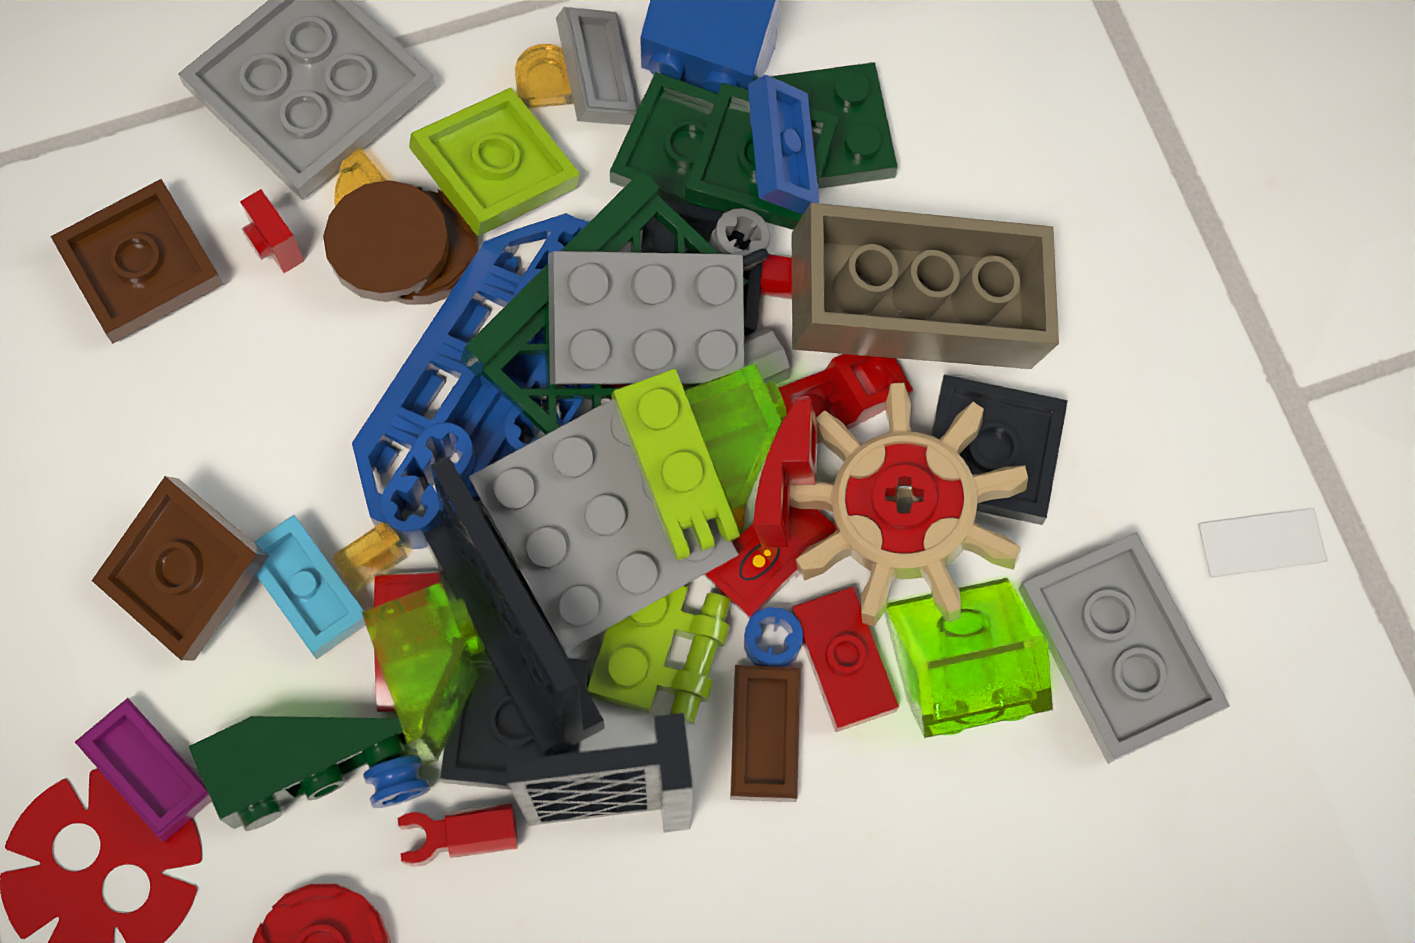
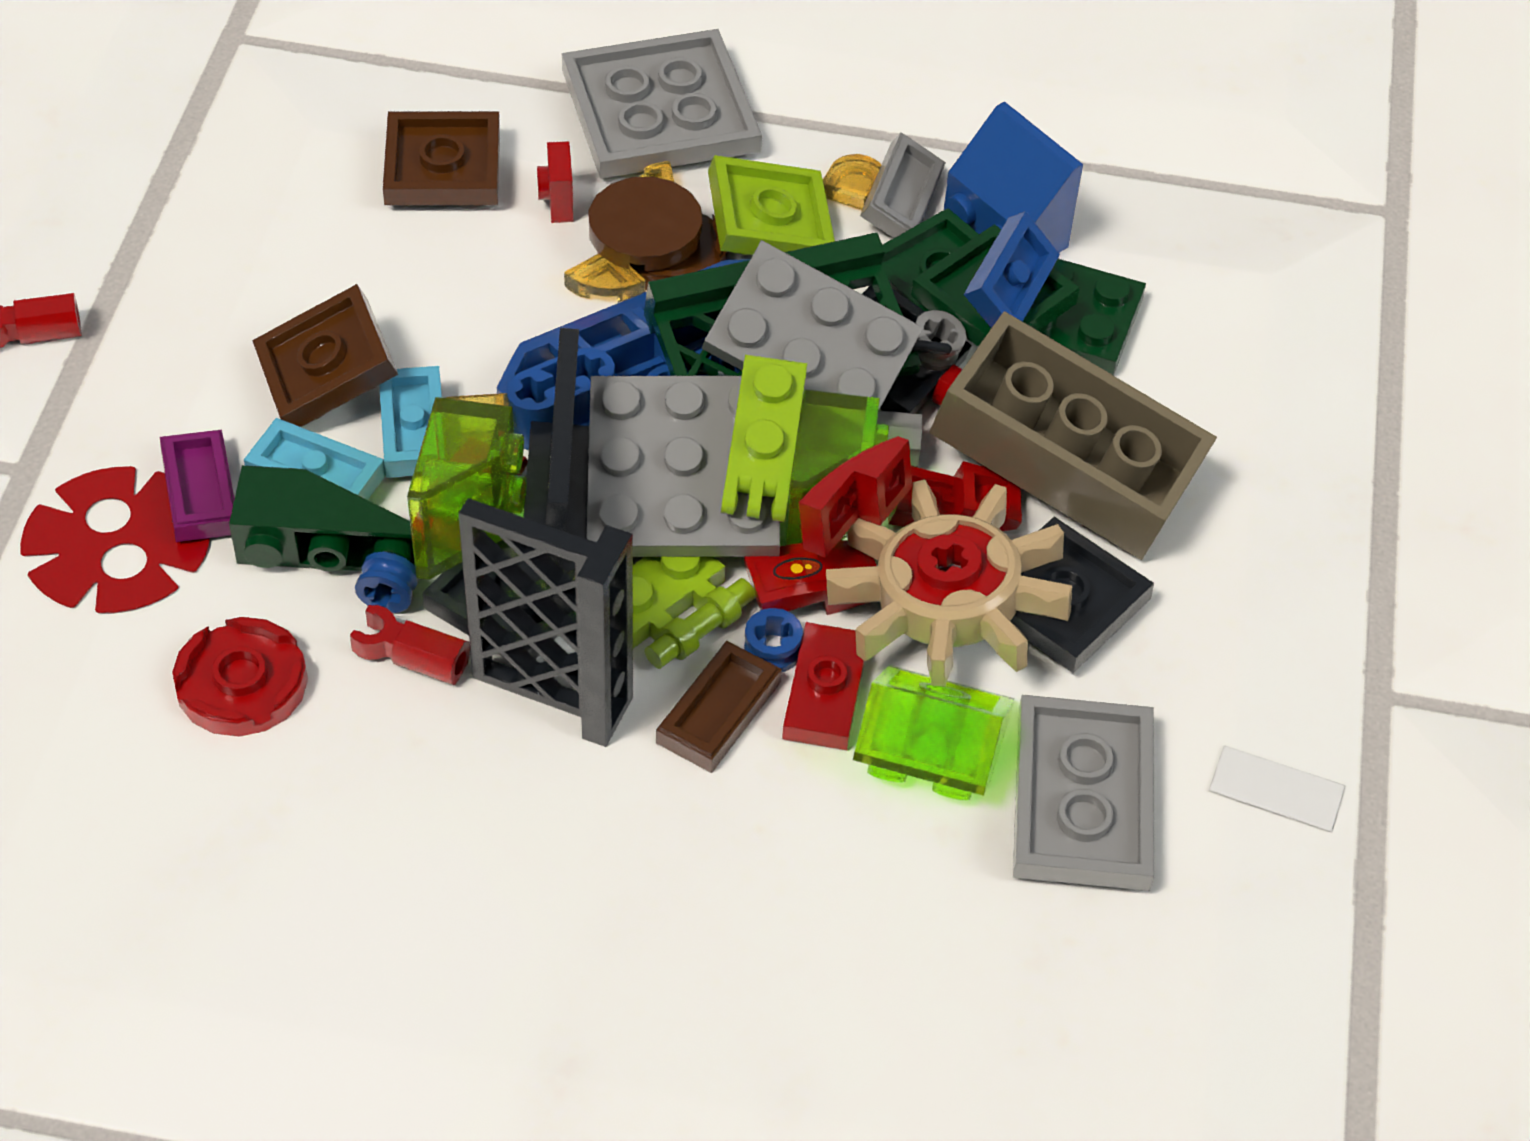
camera: 30 degrees right, 20 degrees down
none -> medium azure plate [243,418,386,500]
none -> clear yellow tile [564,254,645,302]

